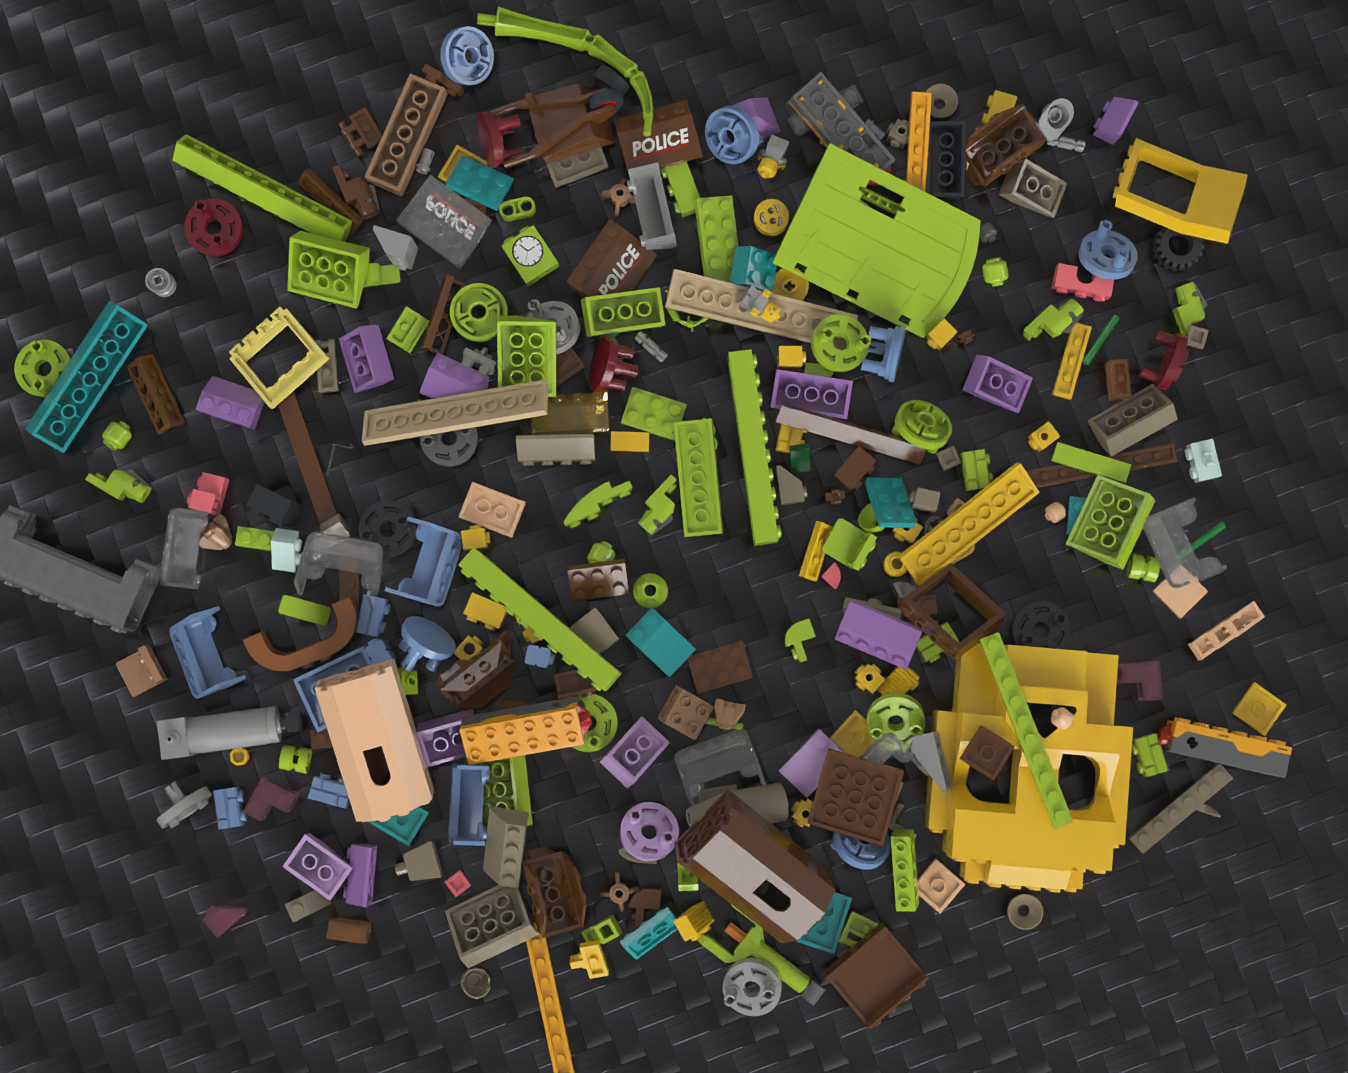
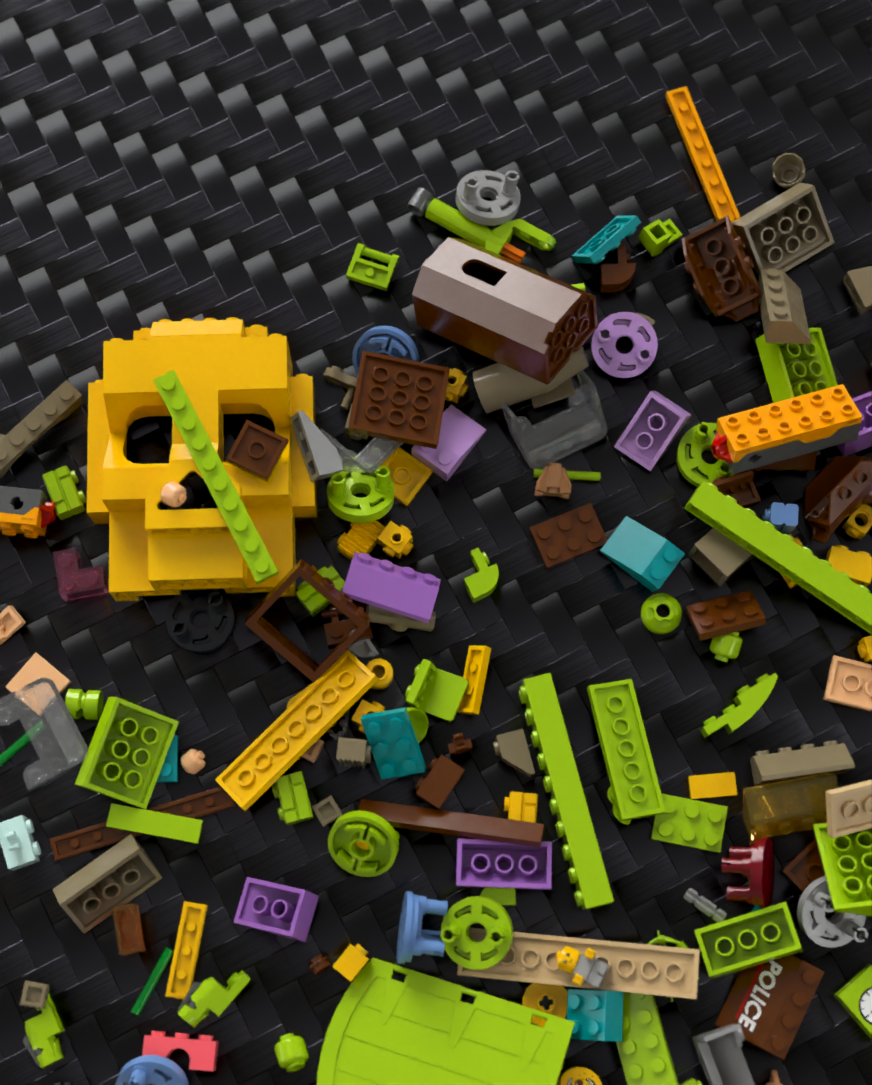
camera: 170 degrees right, 10 degrees down
coral tile [444,869,472,897] -> none
medium blue windscreen [448,763,490,846] -> none
yellow hinge [570,940,609,979] -> none
medium nougat brick [600,872,639,912] -> none
lime plate [638,475,677,535] -> none
medium nougat bracket [657,685,714,740] -> none
yellow brick [673,901,714,941] -> none
yellow brick [777,346,806,371] -> none
dark green tile [789,443,811,474] -> none
teal plate [797,892,852,954] -> none
coral tile [821,562,841,589] -> none
reddish brown panel [822,922,929,1030] -> none
lime brick [891,829,919,911] -> none
light nougat tile [917,858,965,914] -> none
dark tan piece [1007,894,1043,930] -> none
yellow brick [1028,421,1060,452] -> none
dark red piece [1139,329,1189,390] -> none

